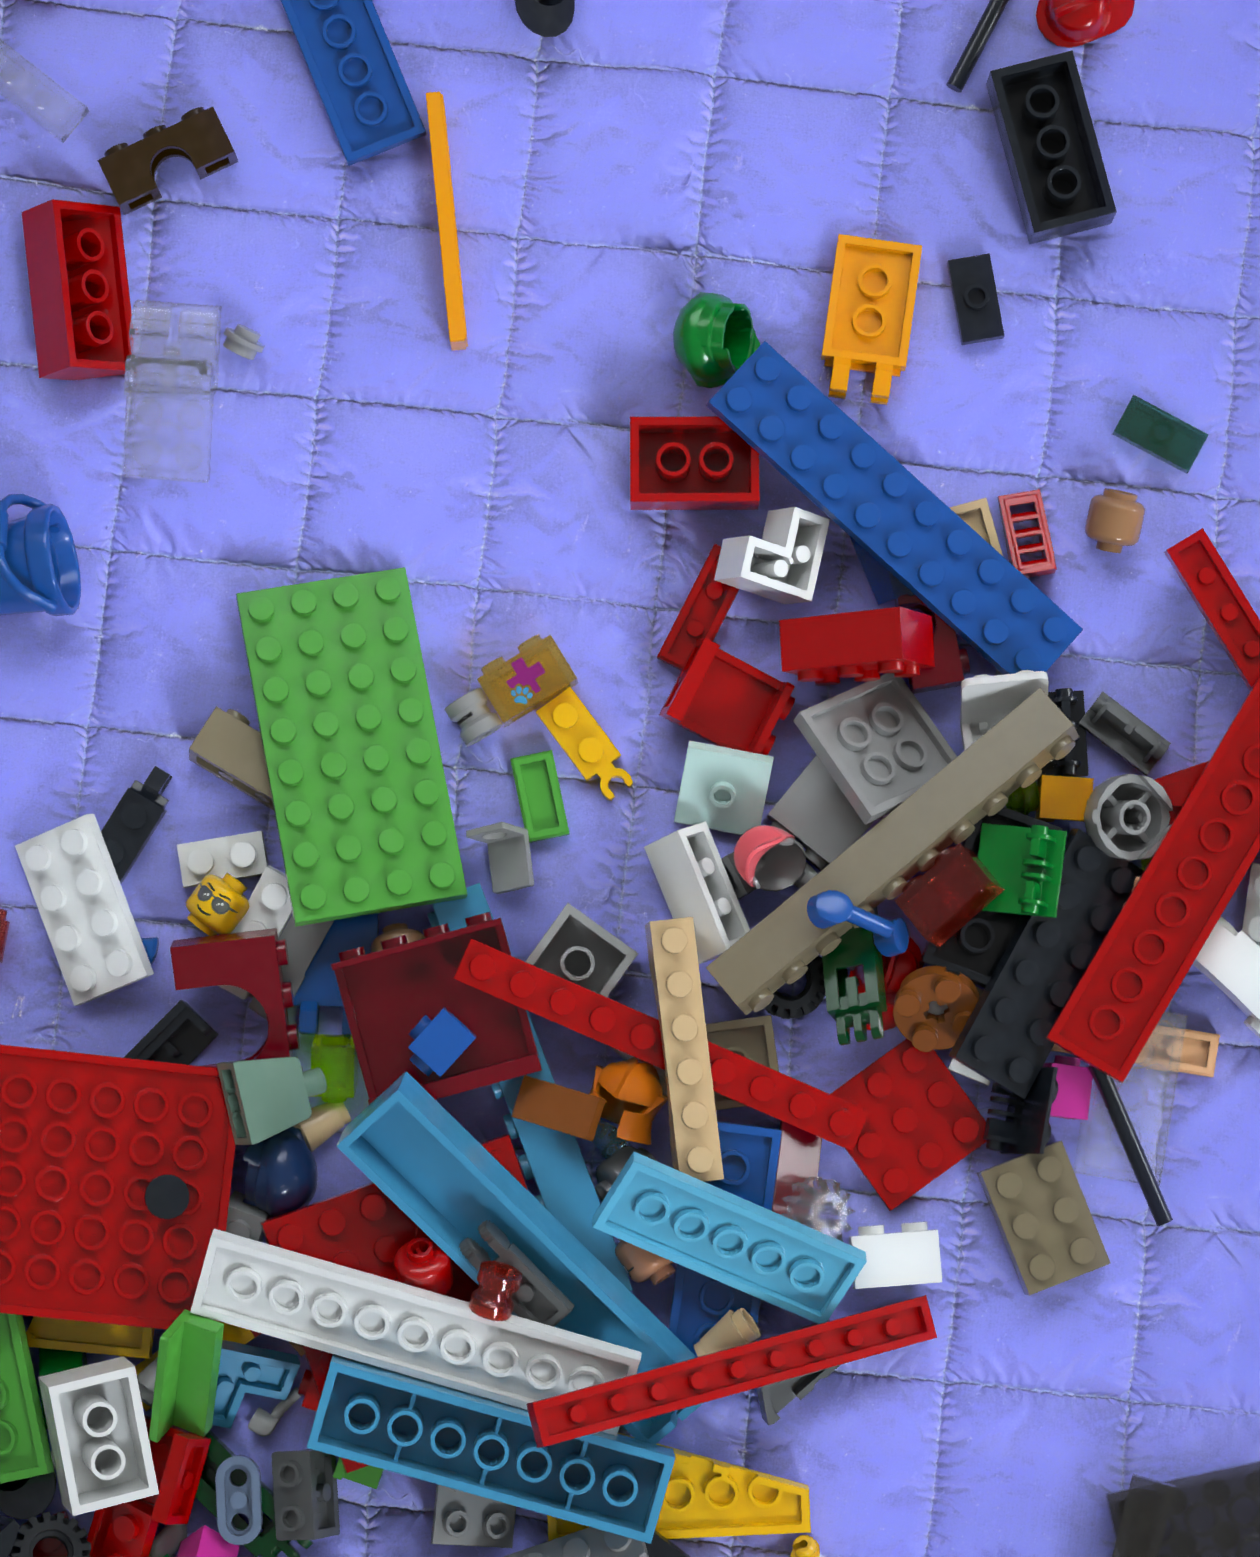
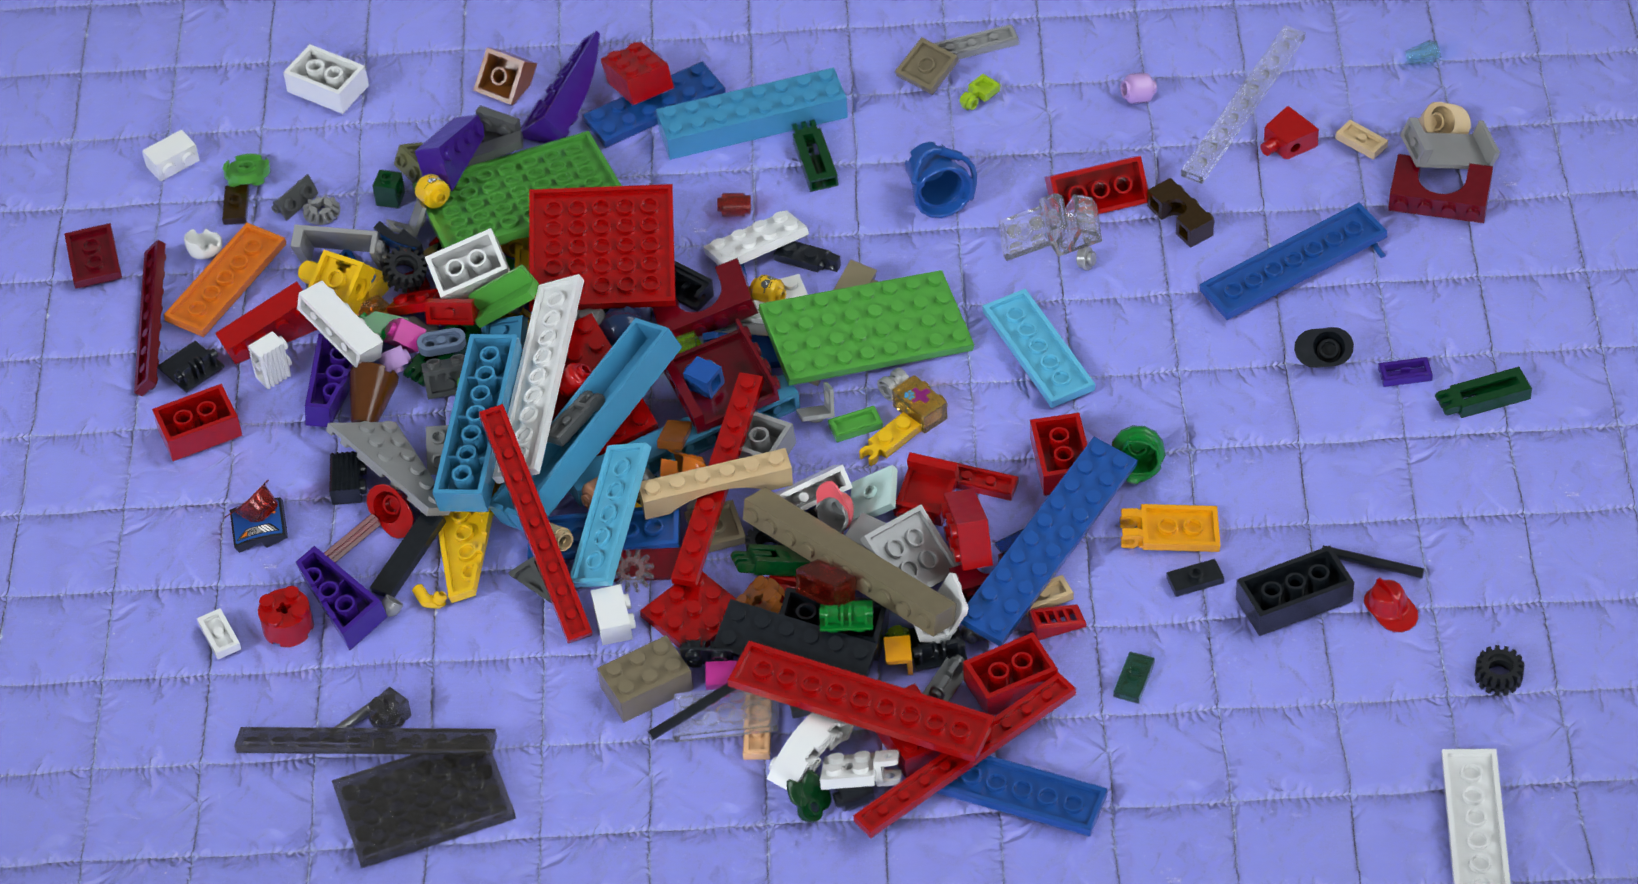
camera: 85 degrees right, 35 degrees down
black tile [145,1175,189,1219] -> none
sand green torso [217,1057,327,1145] -> none
light orange tile [426,91,468,351] -> none
clear red wheel [469,1261,523,1321] -> none
white brick [714,507,830,604] -> none
blue bar [807,890,909,957] -> none
light grey cylinder [1084,774,1173,861] -> none
medium nougat head [1085,488,1145,553] -> none
none -> red brick [963,632,1058,715]
none -> medium azure plate [982,288,1095,408]

